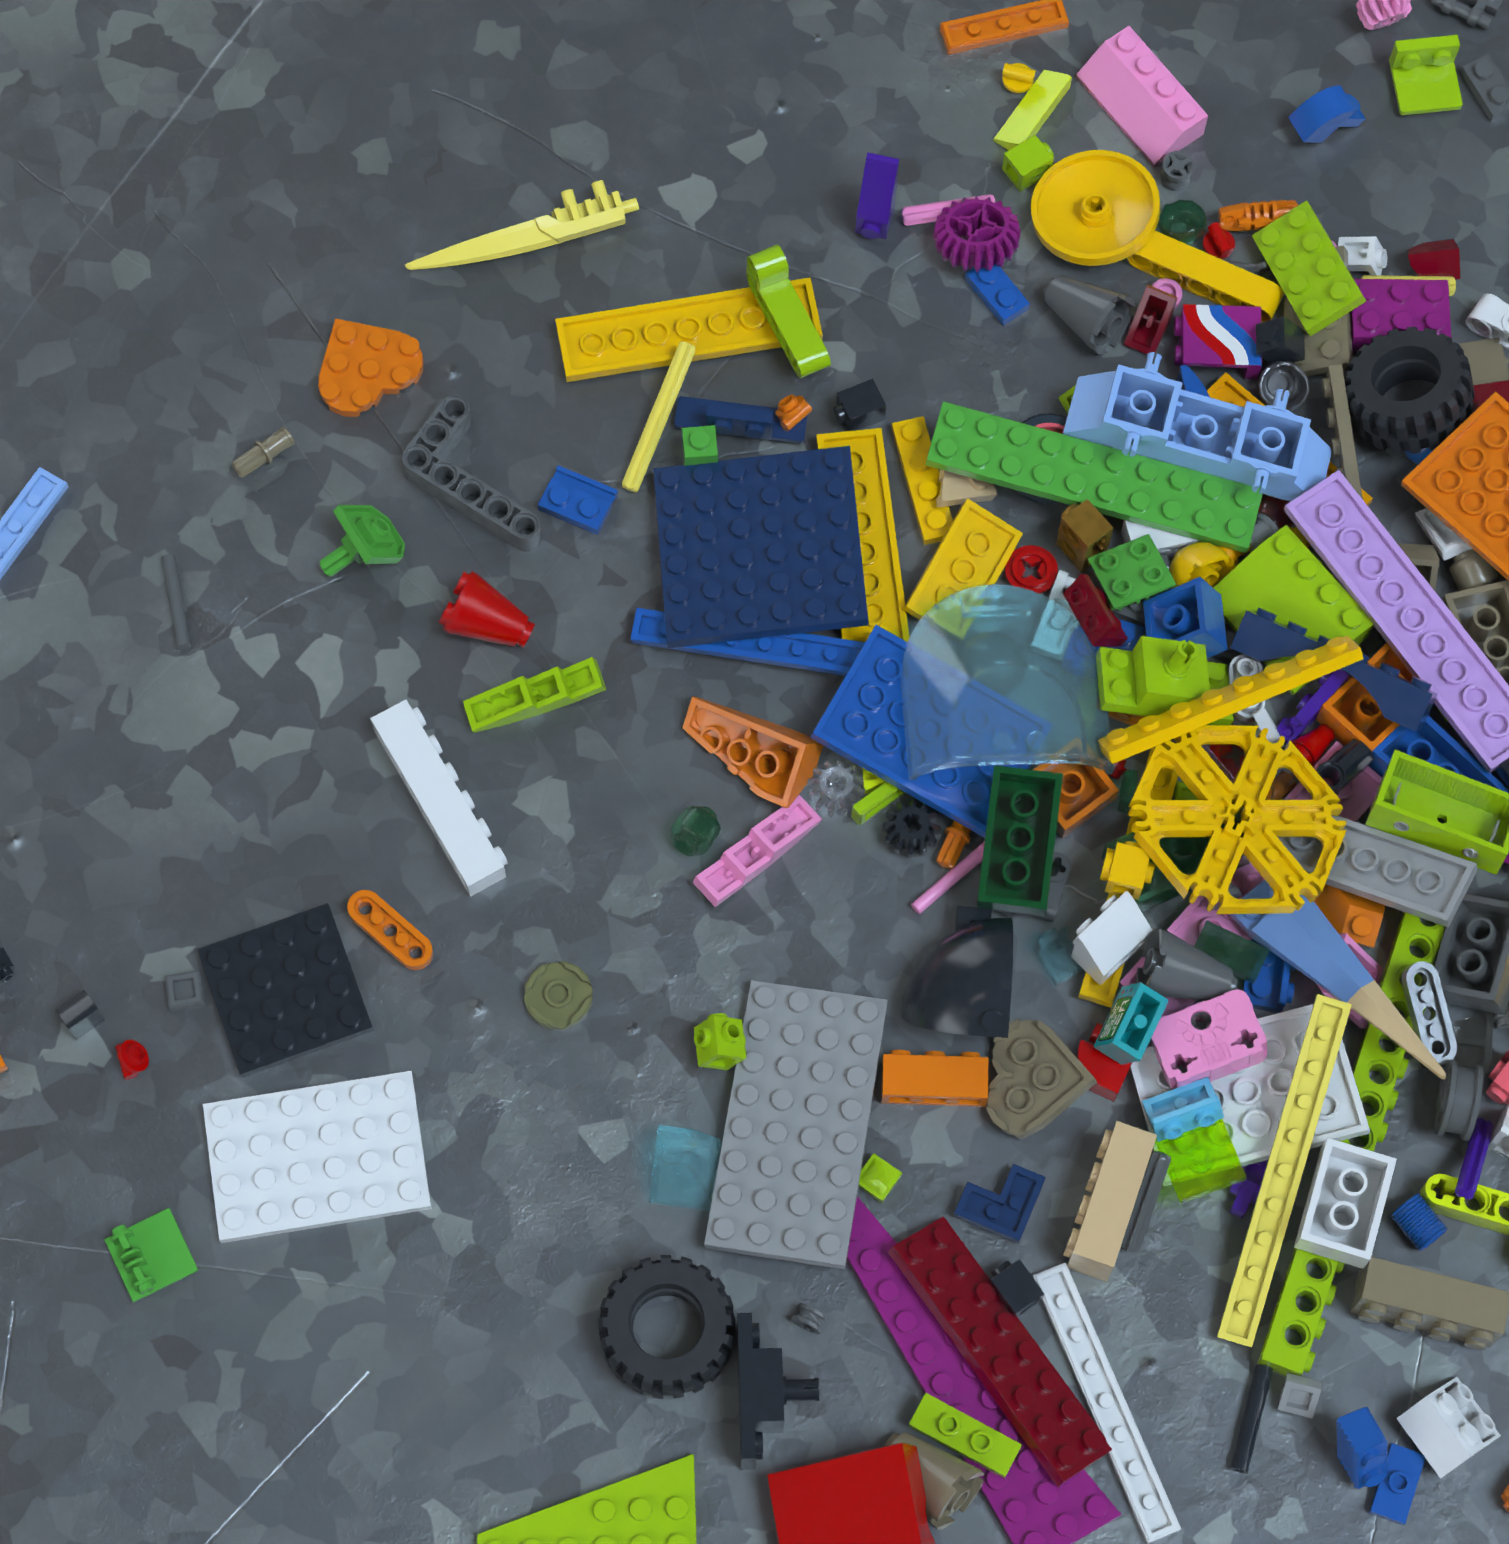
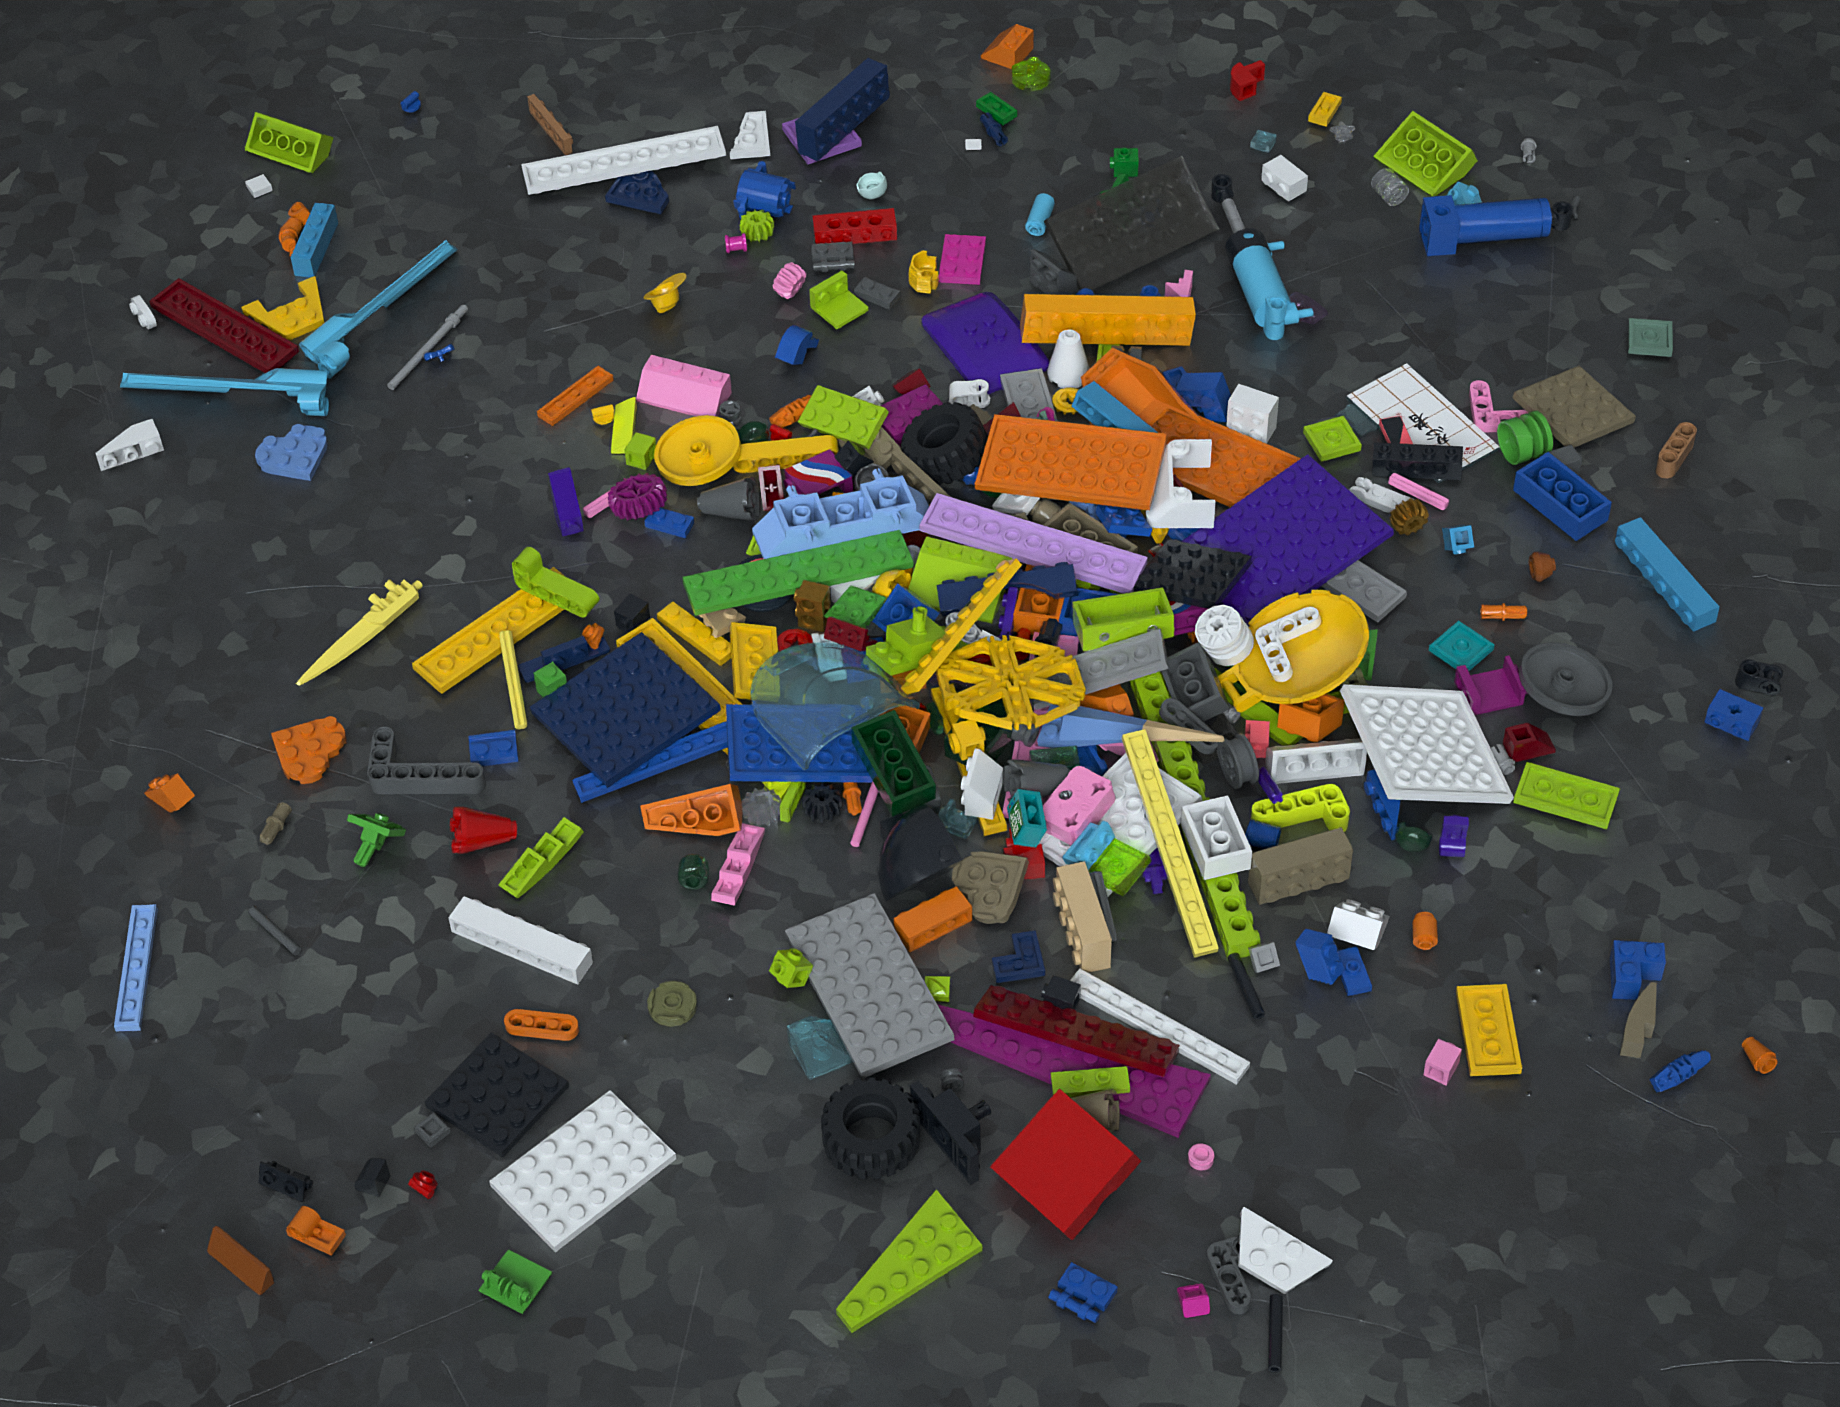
camera: 30 degrees left, 20 degrees down
none -> orange slope [144,773,195,812]

